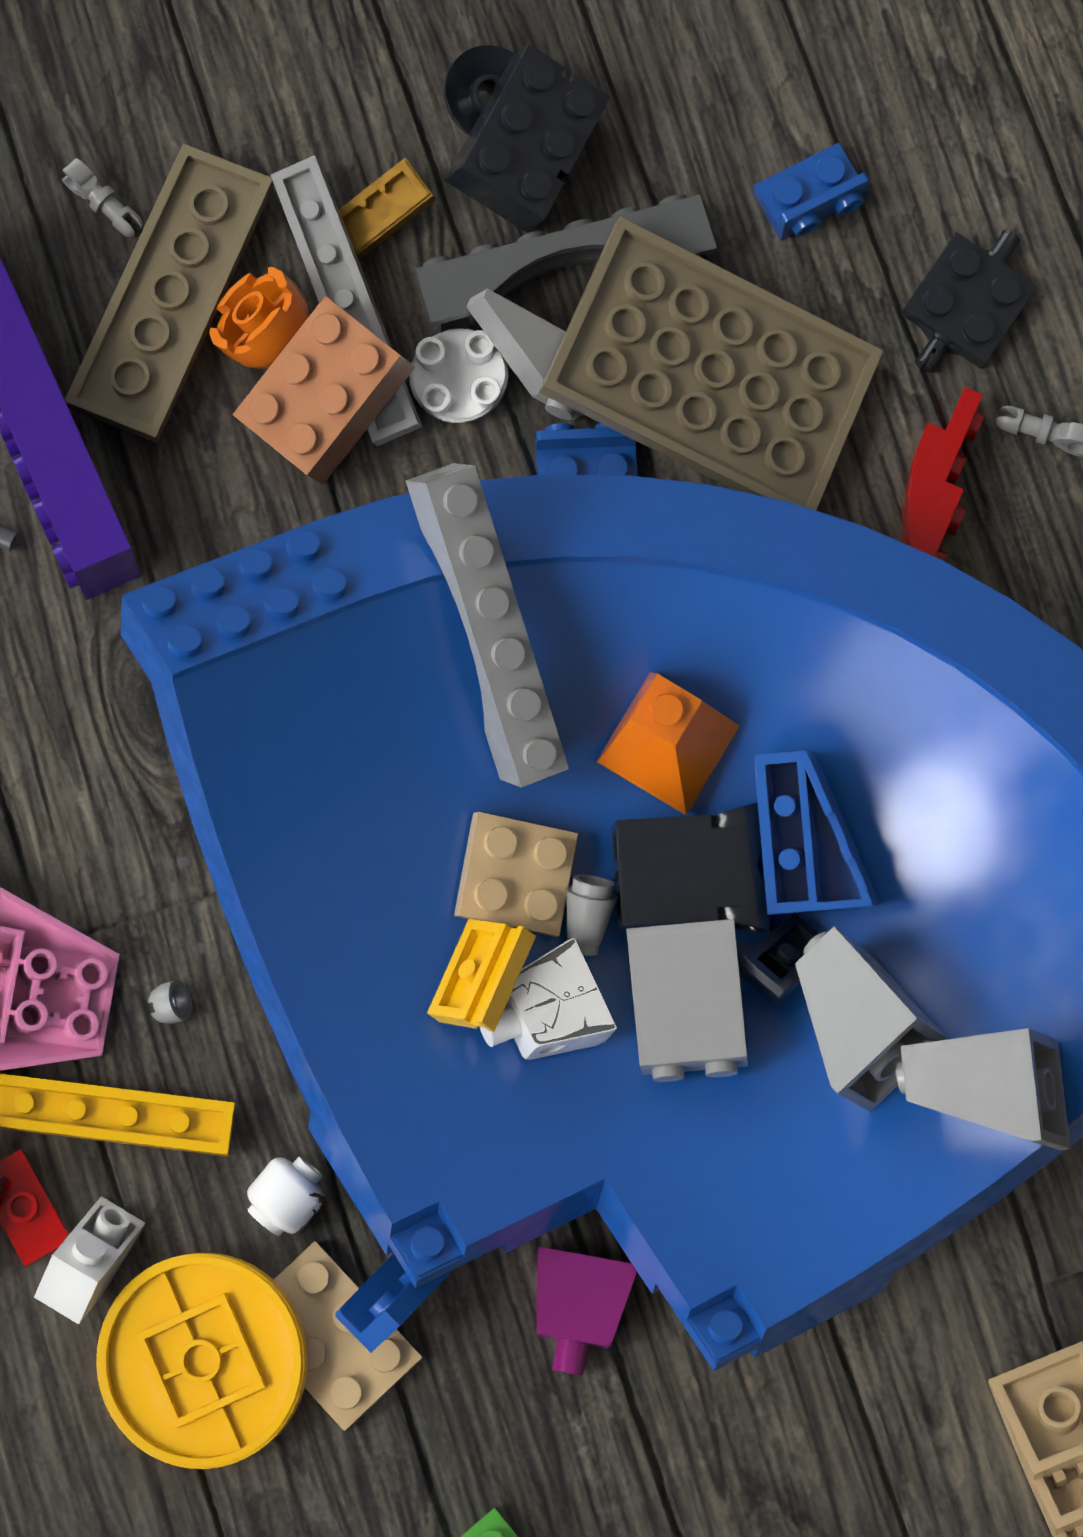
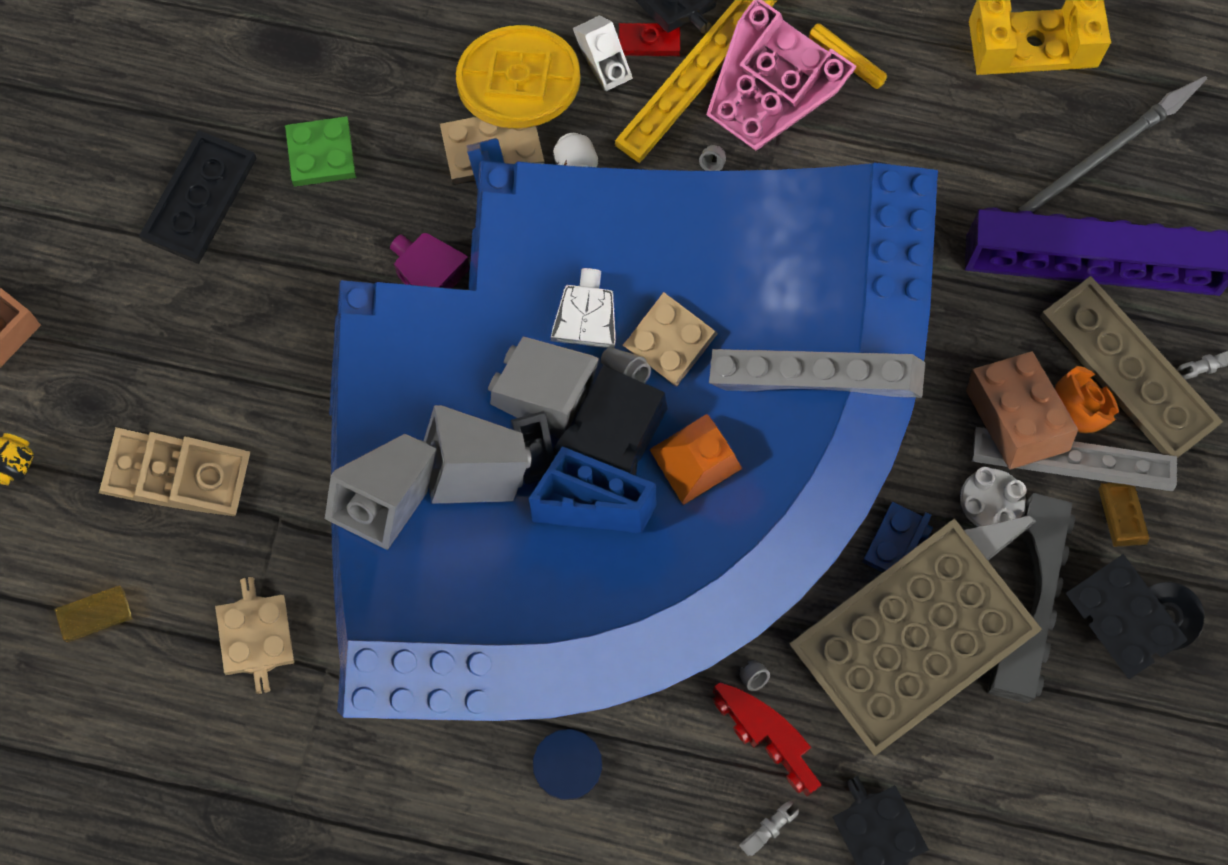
camera: 125 degrees right, 5 degrees down
yellow plate [427,919,536,1032] -> none
blue bracket [752,142,870,241] -> none

